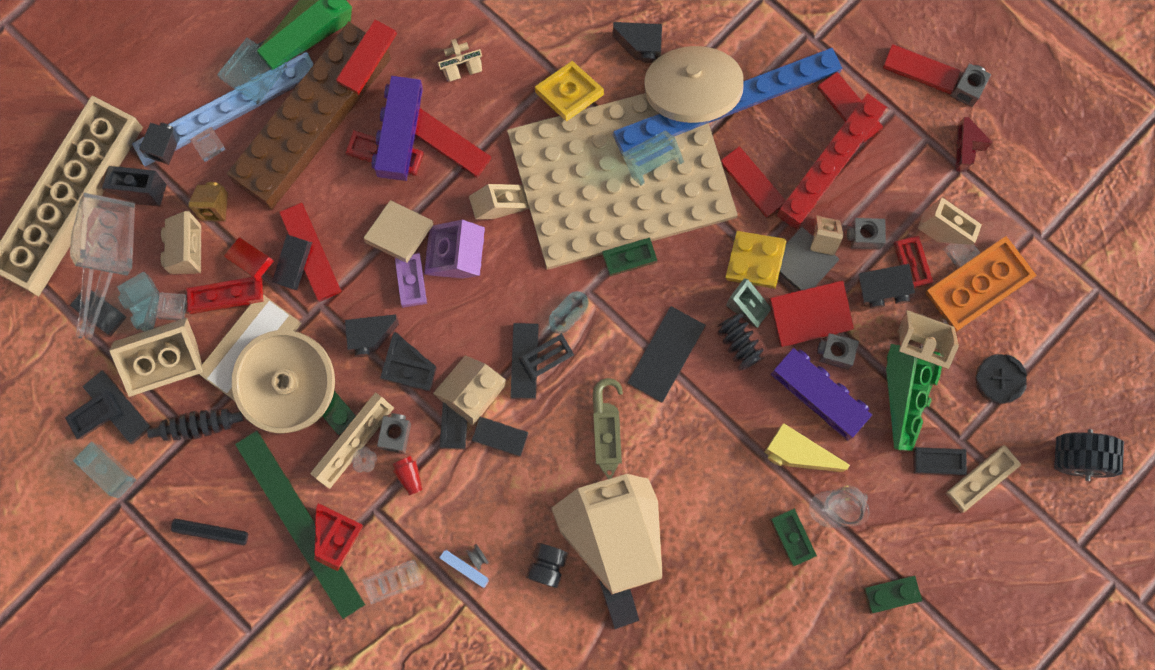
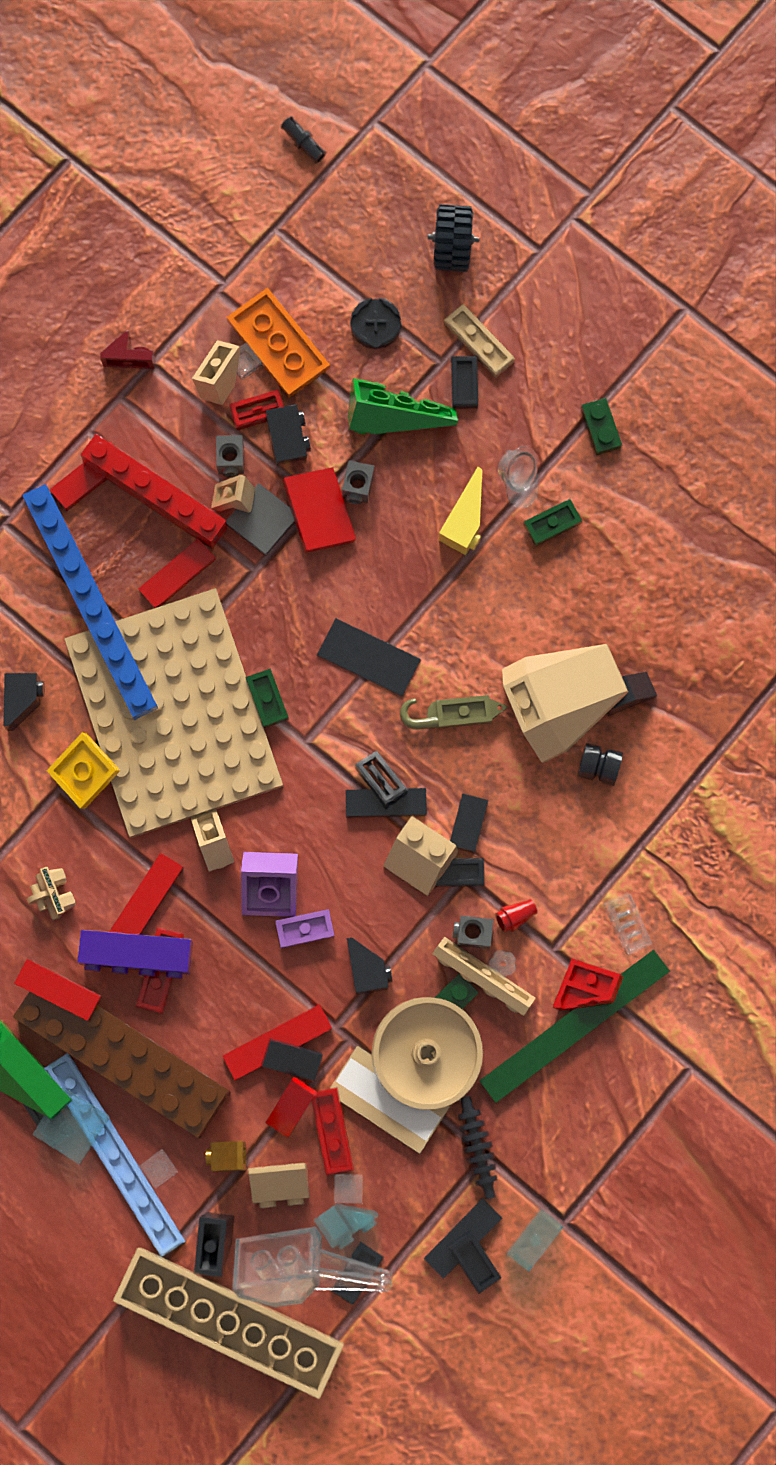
camera: 90 degrees left, 0 degrees up
tan slope [109,318,203,397] -> none
black brick [139,122,180,165] -> none
black axle [171,518,249,546] -> none
tan tile [364,200,433,263] -> none
black wing [380,332,437,392] -> none
light blue tile [440,550,489,588] -> none
dark grey bush [466,544,489,570] -> none
clear light blue beam [549,291,589,334] -> none
clear light blue panel [622,130,684,186] -> none
tan dish [645,46,743,123] -> none
black piece [717,313,765,371] -> none
yellow plate [726,231,786,289] -> none
sand green slope [726,278,771,328] -> none
dark purple brick [771,348,872,441] -> none
red tile [883,44,960,94] -> none
tan window [897,310,959,369] -> none
dark grey brick [951,63,991,107] -> none

